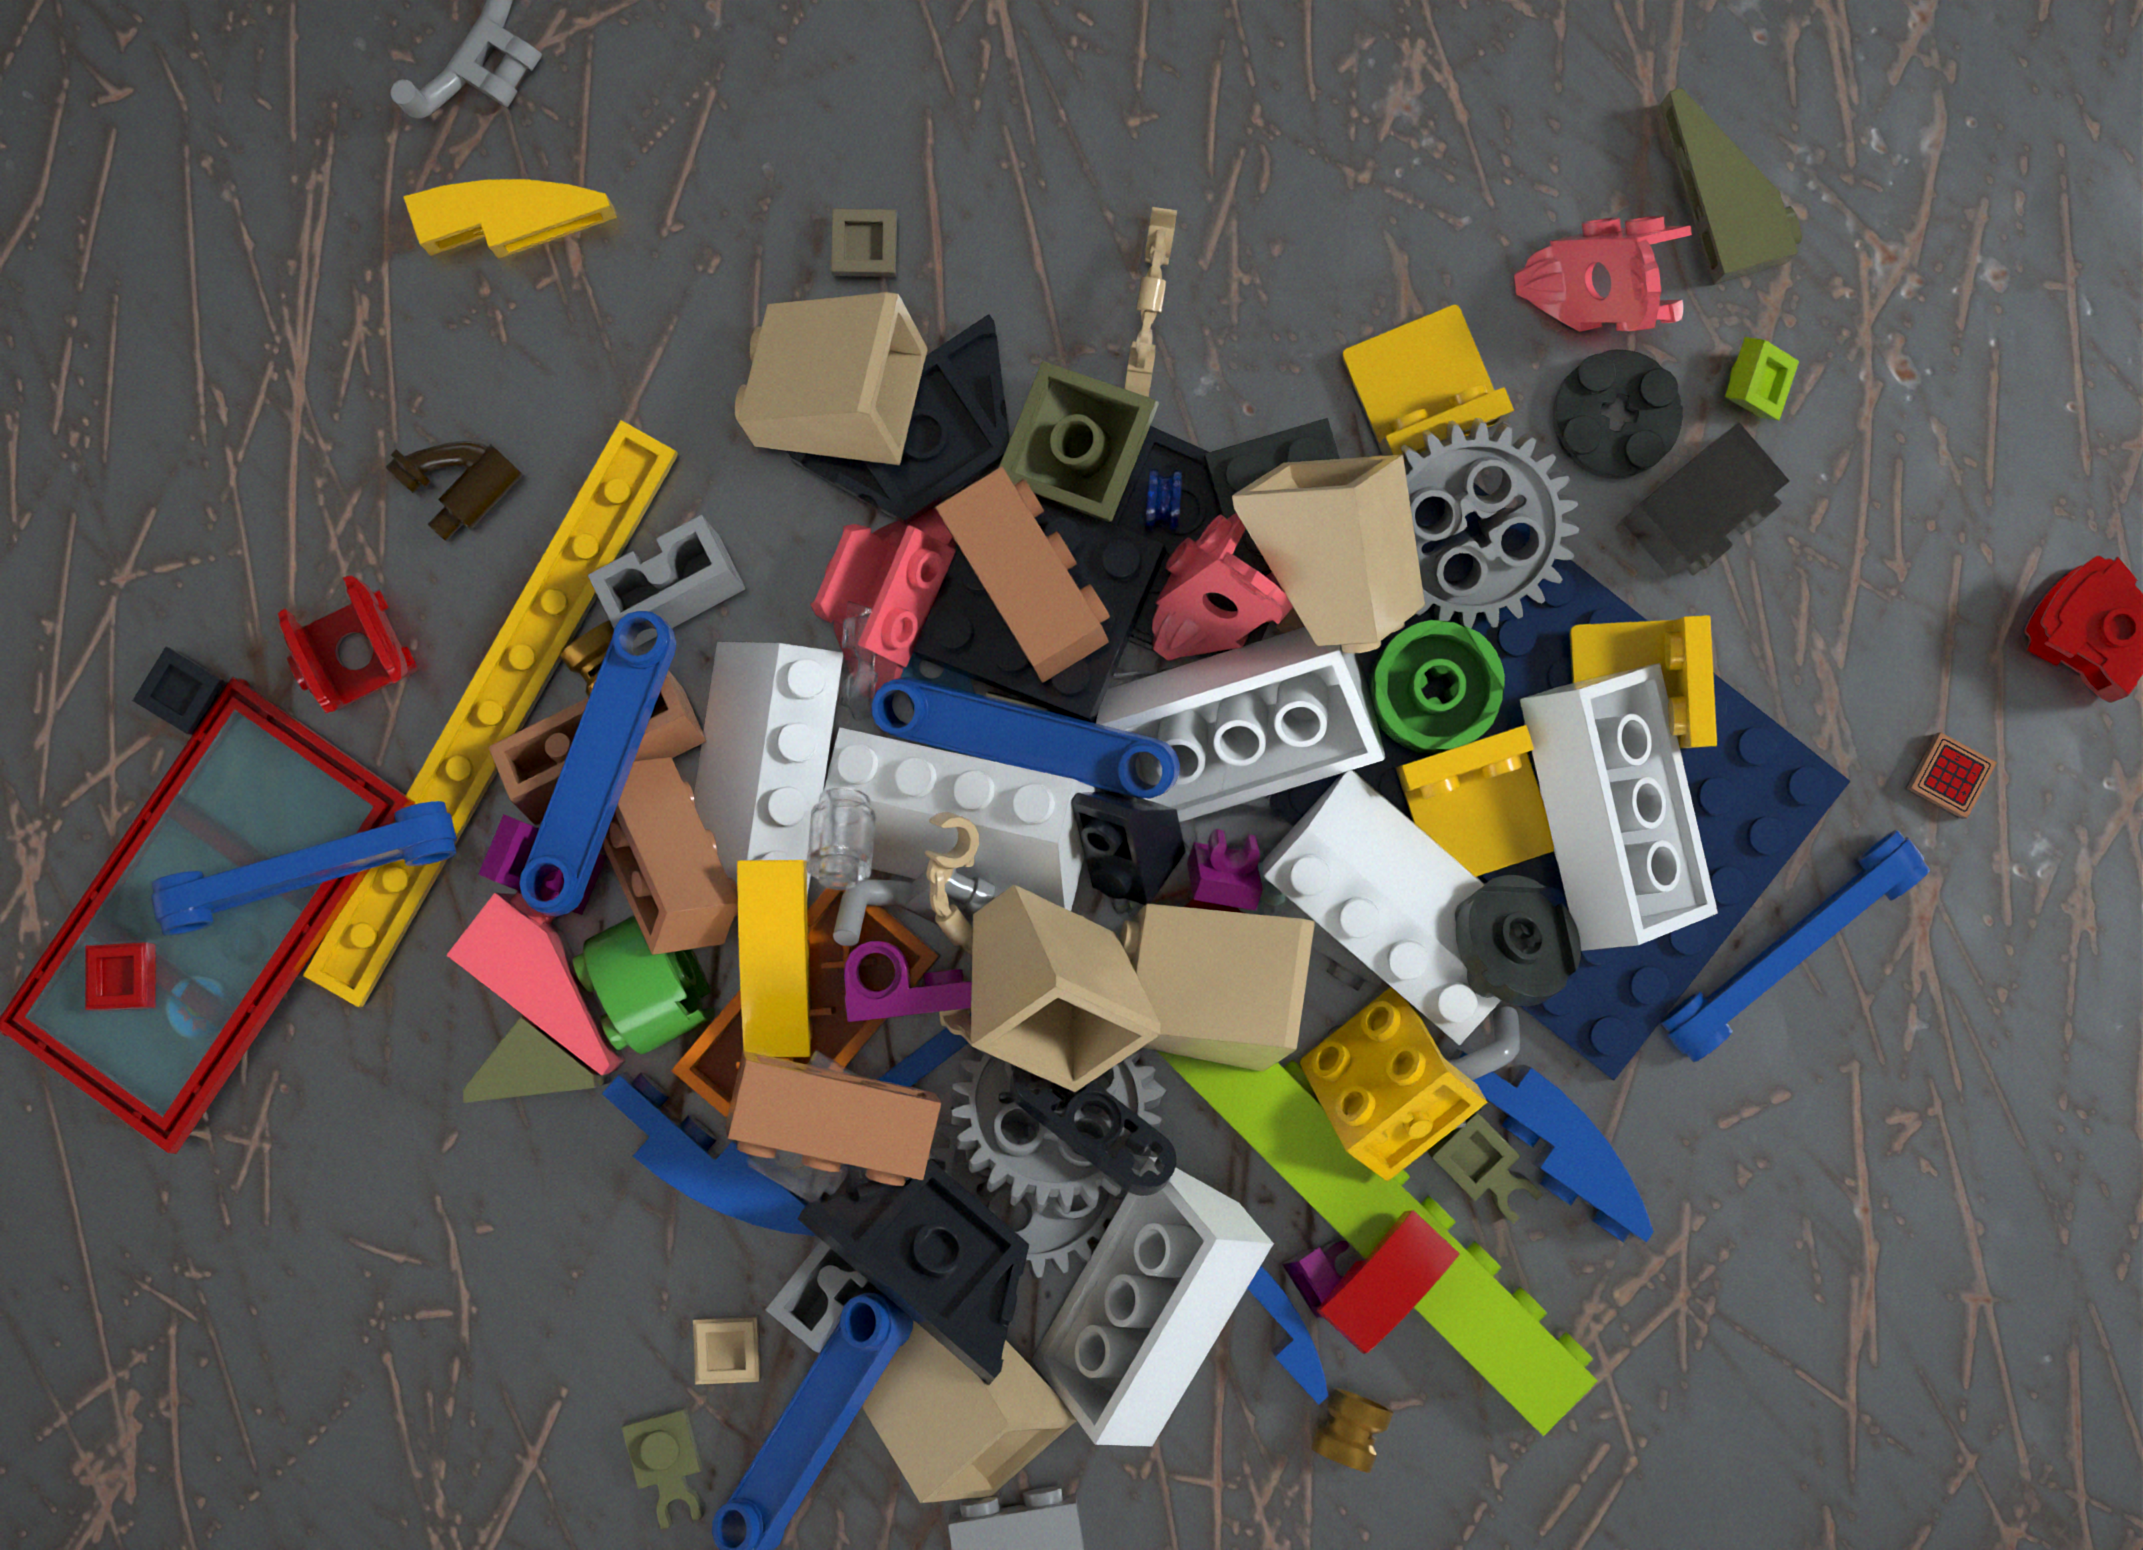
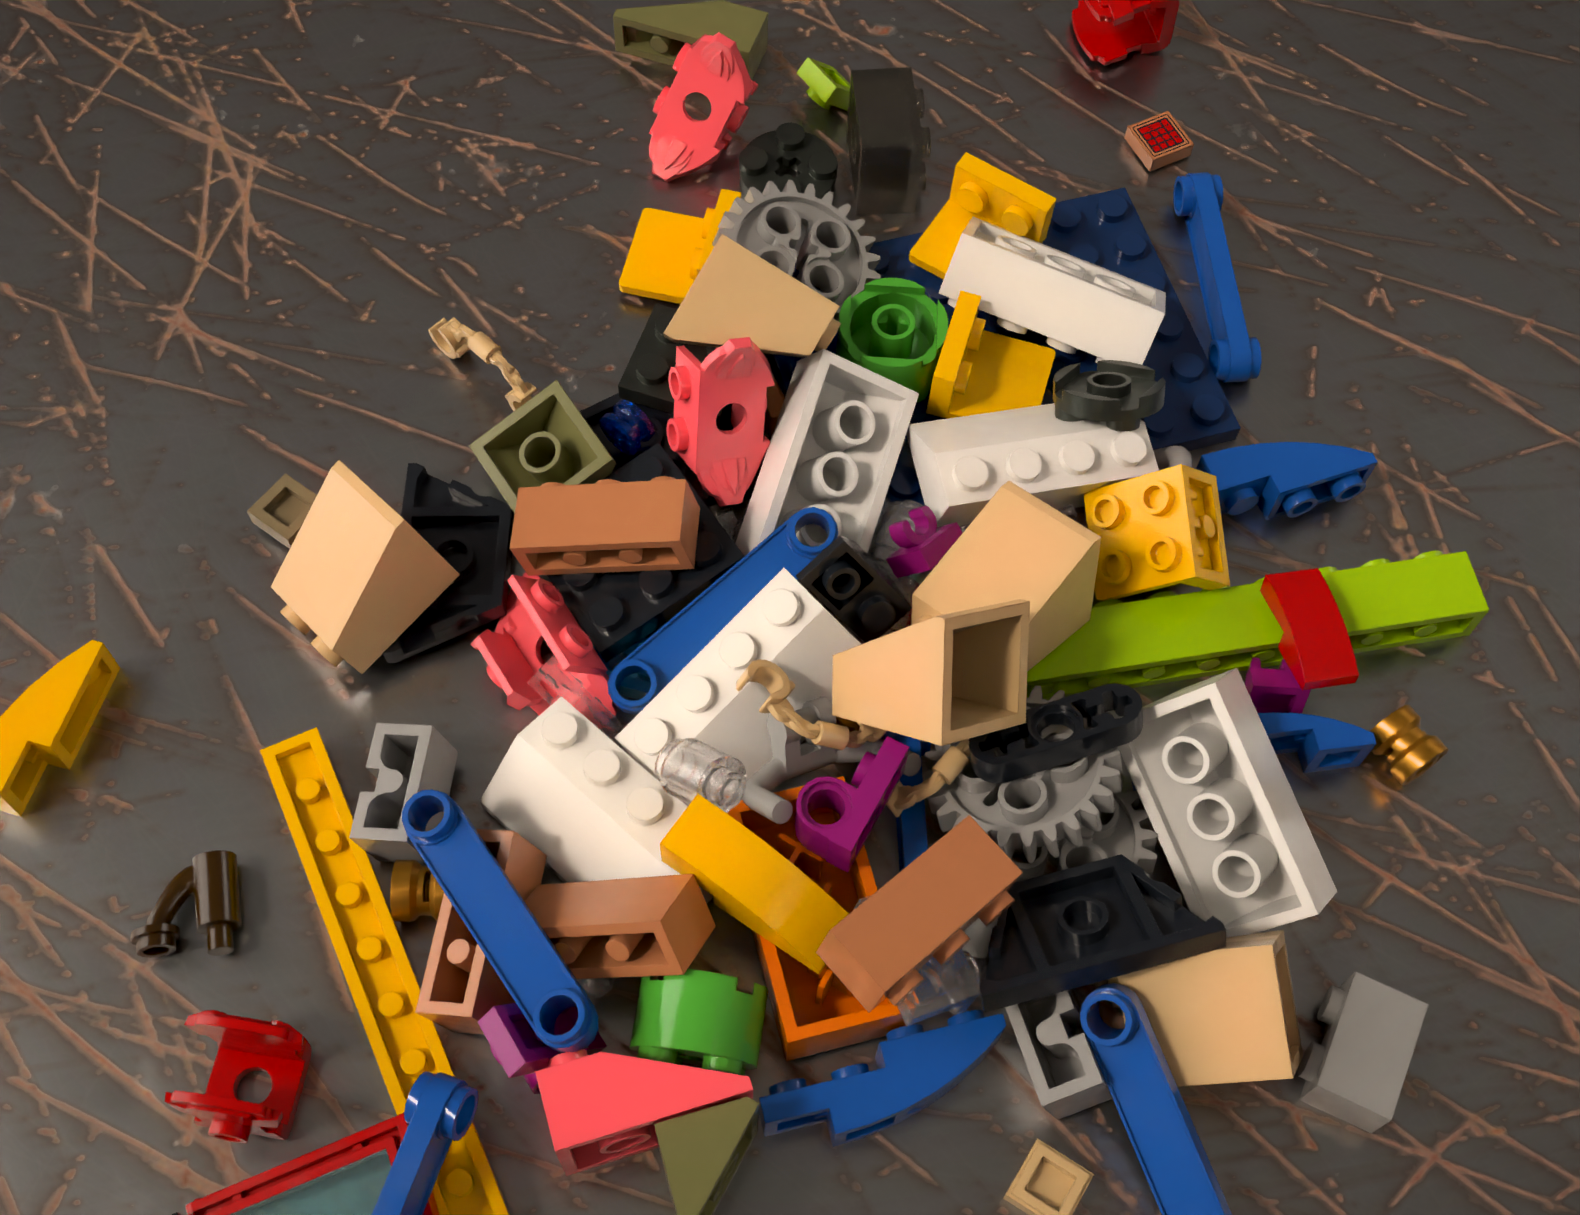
camera: 55 degrees left, 25 degrees down
olive plate [1427,1112,1543,1224] -> none

